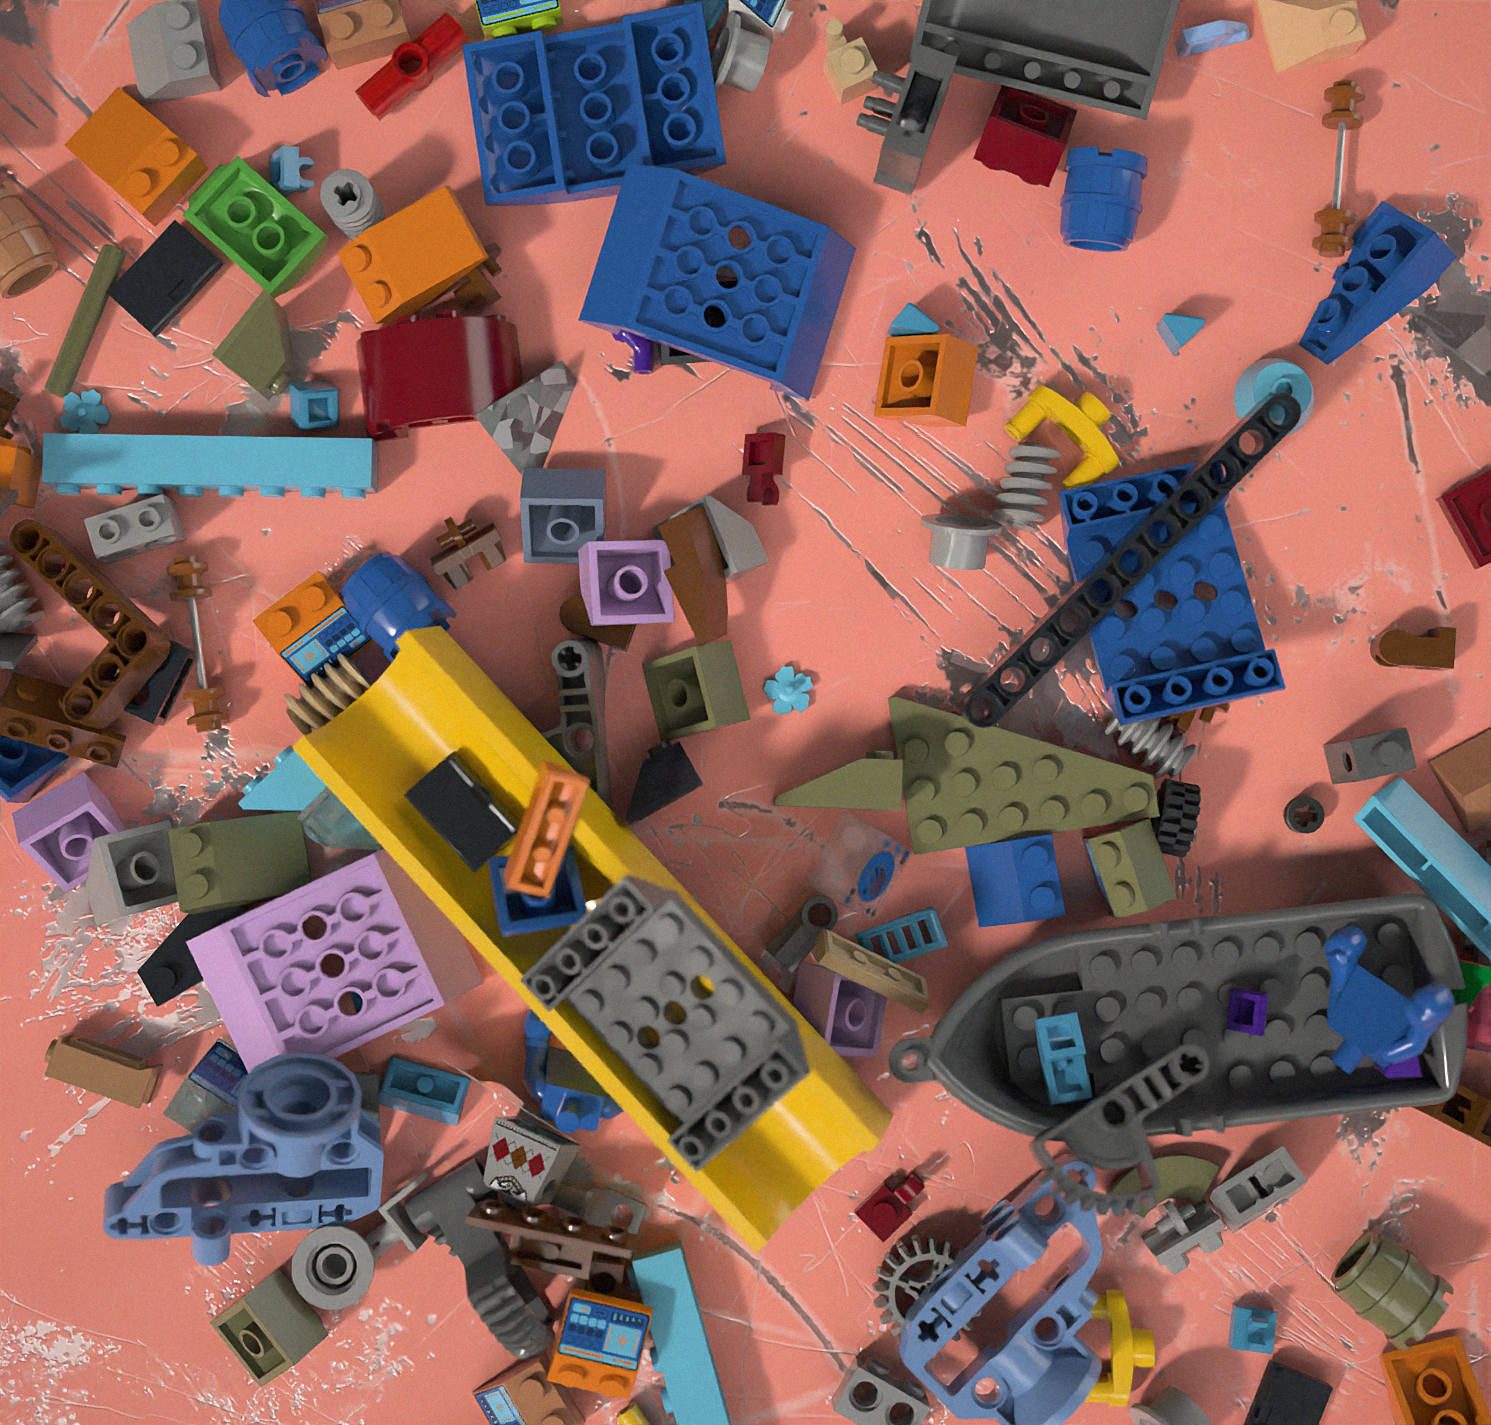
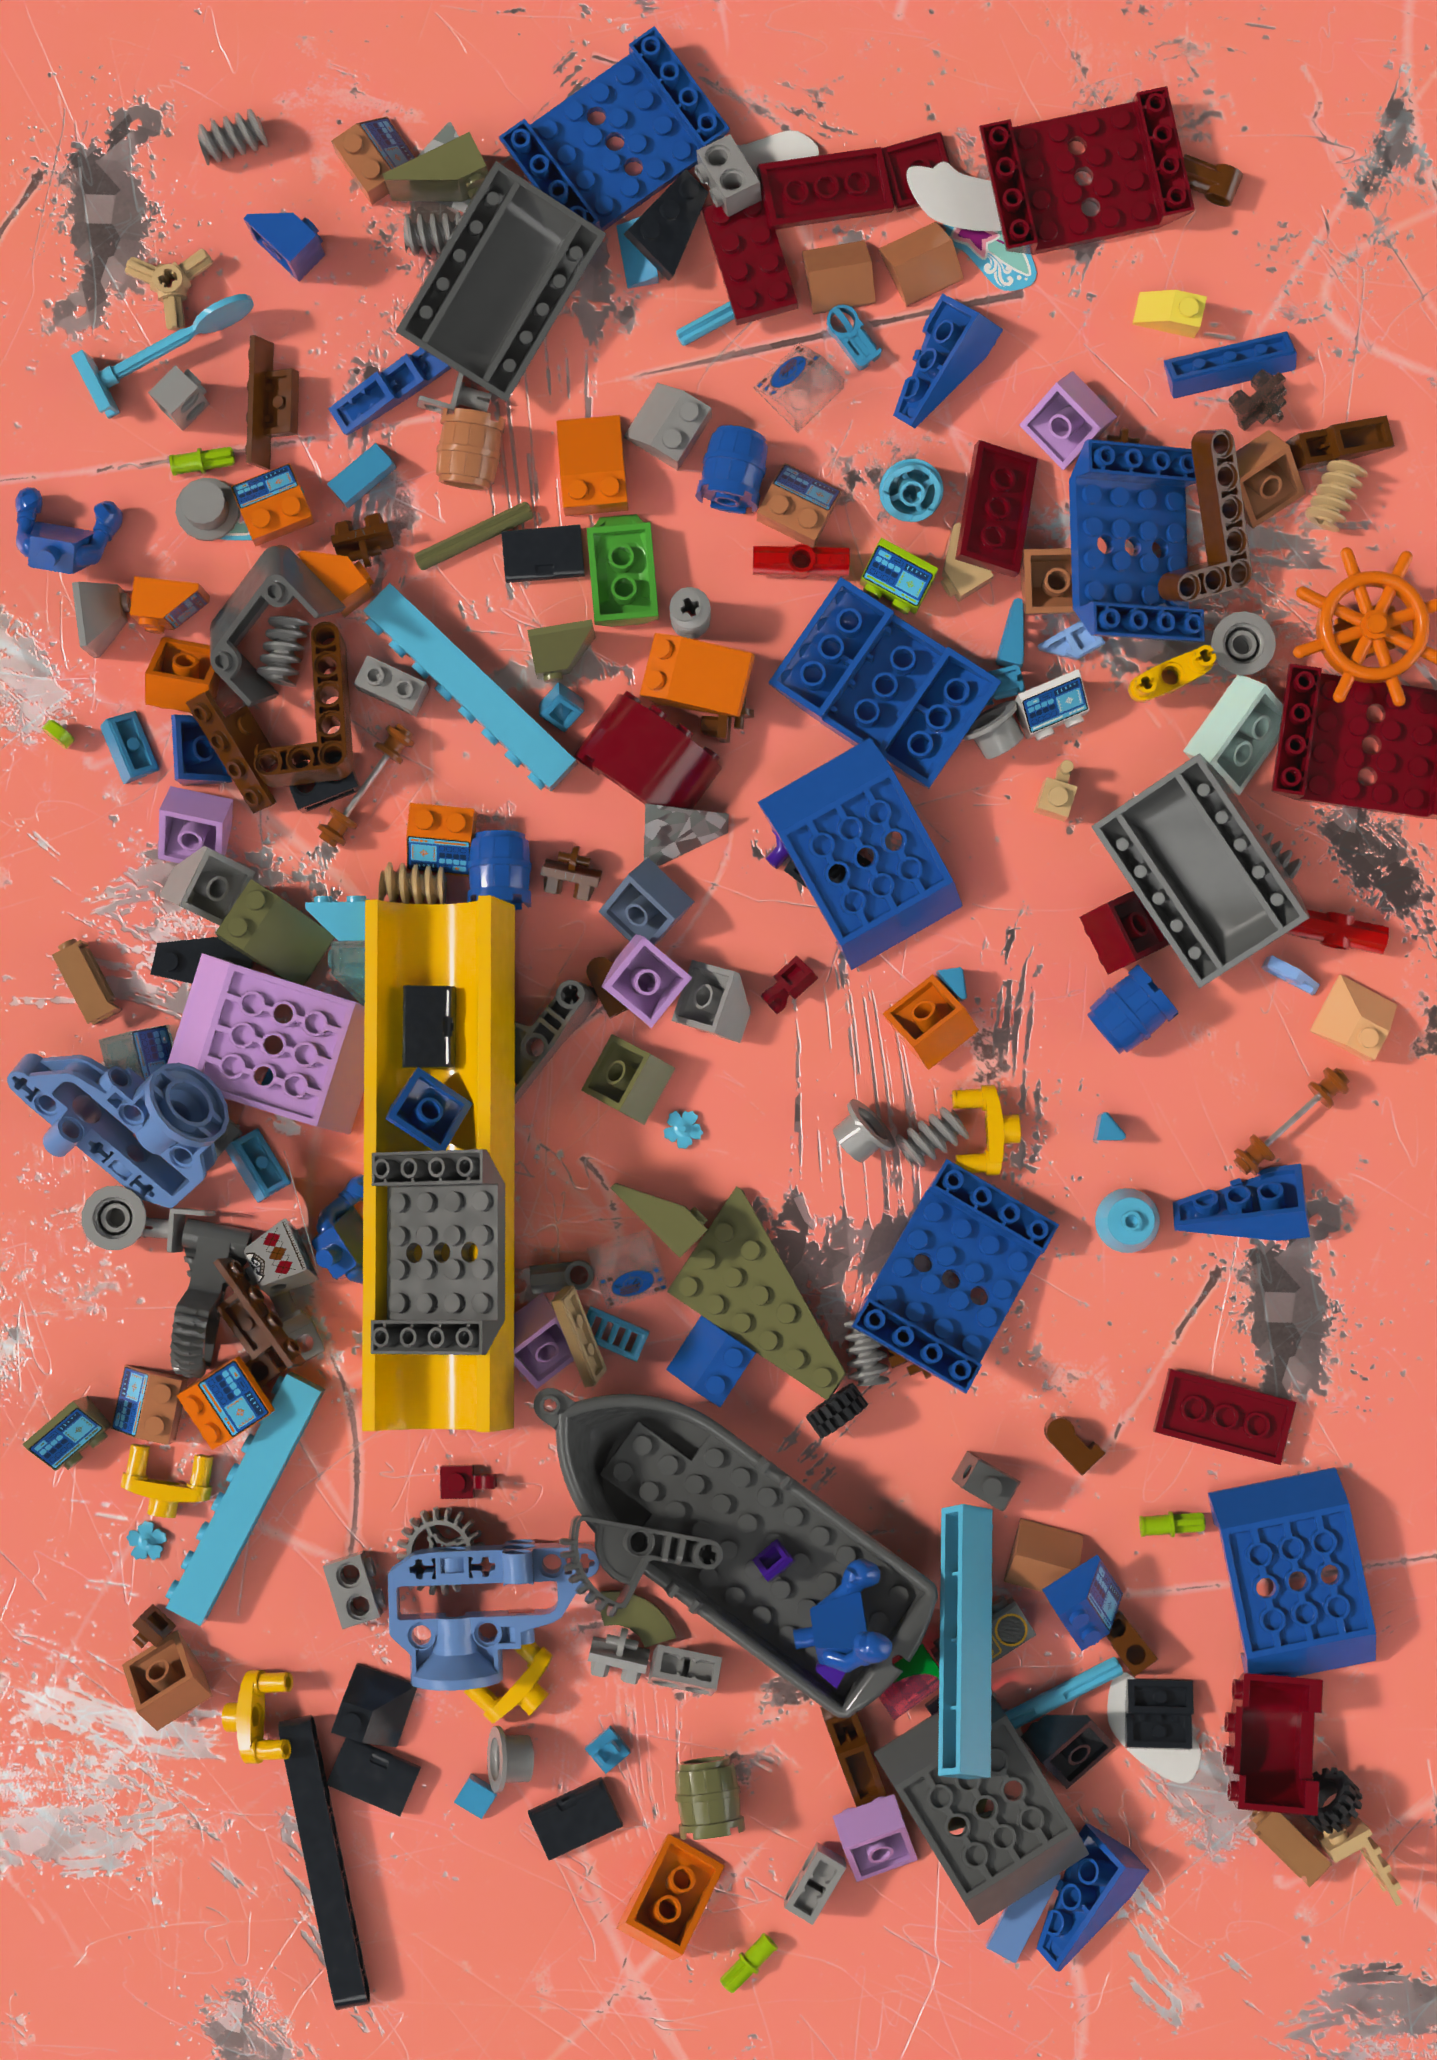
camera: 50 degrees right, 0 degrees up
medium azure plant [60,389,111,434] -> none
olive slope [210,1269,329,1388] -> none
dark azure tile [269,145,315,198] -> none
orange slope [504,760,590,898] -> none
black slope [625,739,704,825] -> none
reddish brown slope [658,506,728,646] -> none
dark grey piece [856,44,958,196] -> none
black beam [960,393,1301,728] -> none
dark azure slope [1035,1012,1093,1107] -> none
olive slope [1082,819,1177,919] -> none
pearl dark grey bush [1283,797,1325,834] -> none

